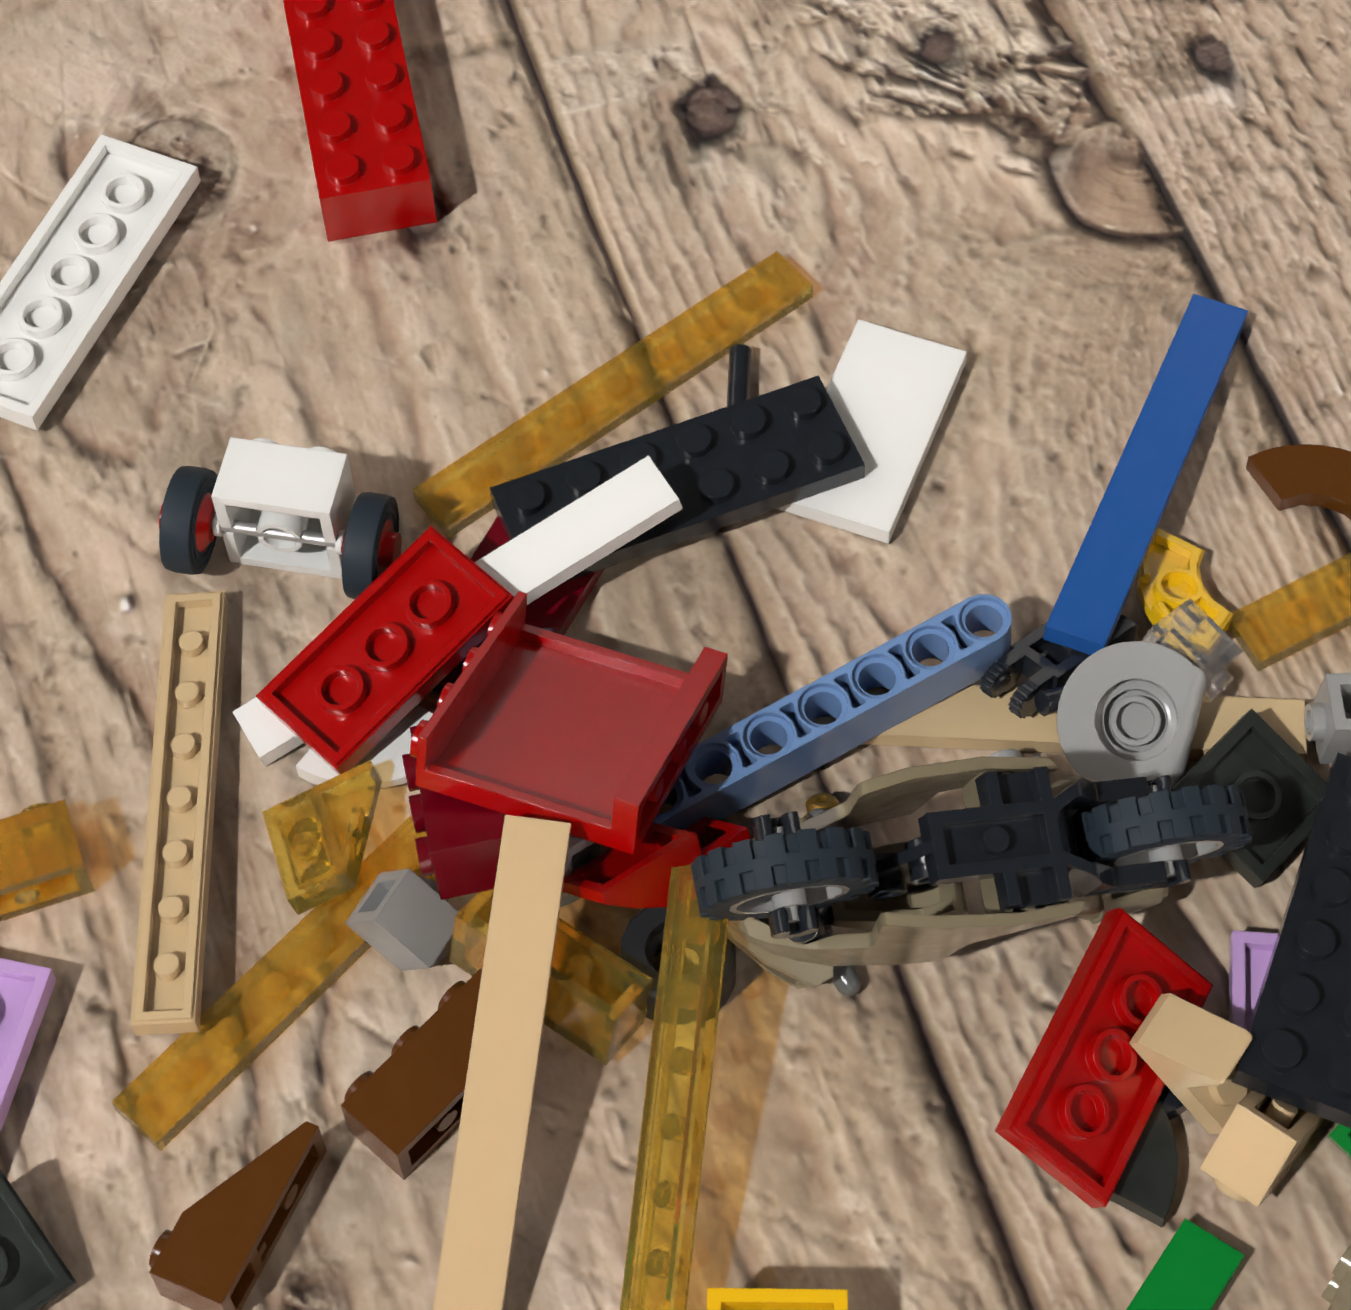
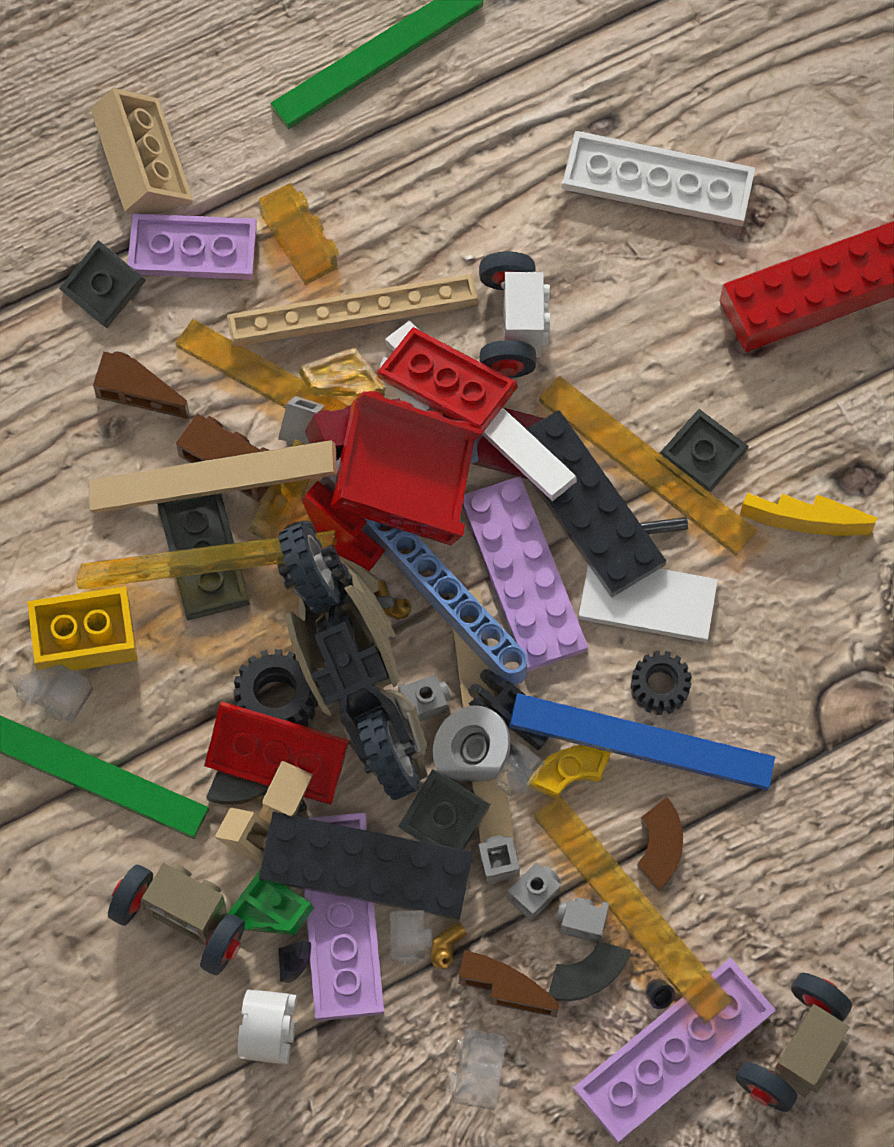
camera: 75 degrees right, 10 degrees up
none -> pearl dark grey tile [157,493,250,621]
none -> black tyre [233,649,318,727]
none -> lavender plate [462,476,588,672]
none -> black tyre [630,651,692,715]
none -> pearl dark grey tile [659,409,749,495]
none -> yellow slope [739,493,878,536]

